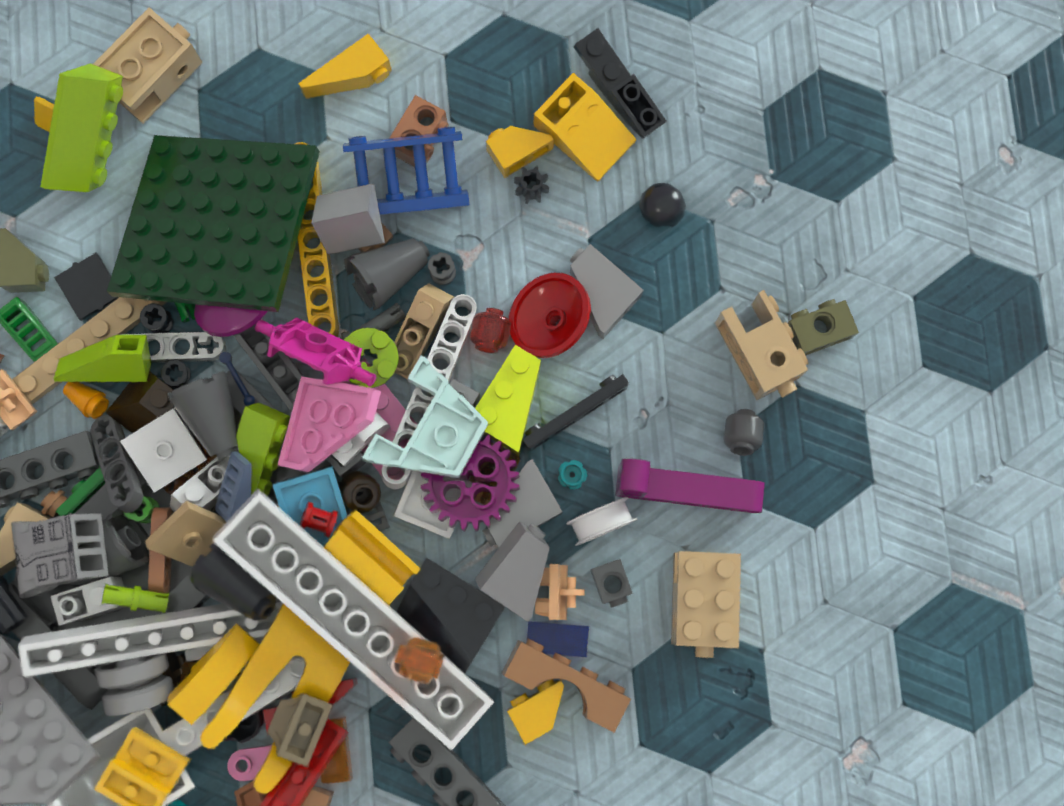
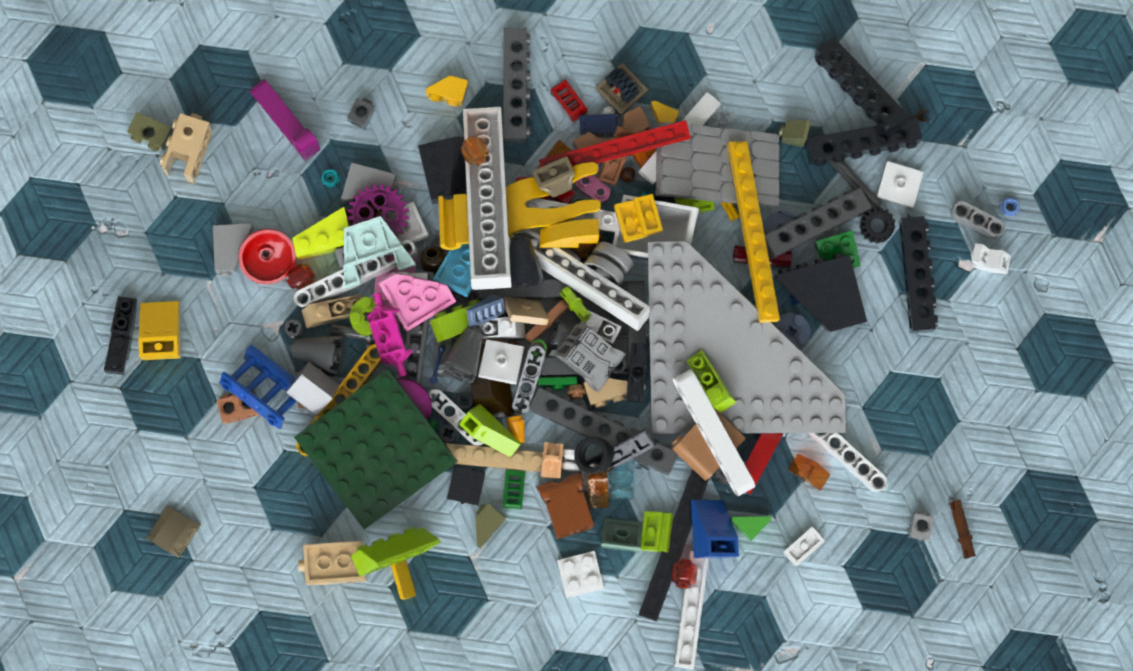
camera: 140 degrees left, 0 degrees up
yellow slope [298,33,392,98] -> none
red bush [299,501,338,538] -> none
light grey slope [475,521,550,622] -> none
yellow slope [486,126,554,178] -> none
medium nougat arch [501,638,631,733] -> none
black gear [514,166,549,204] -> none
black plate [523,374,629,452] -> none
clear blue tile [527,621,589,657] -> none
light nougat hips [535,564,585,620] -> none
white wheel [566,497,638,546] -> none
black hair [639,183,686,227] -> none
tan torso [671,551,741,658] -> none
dark grey head [724,409,764,456] -> none

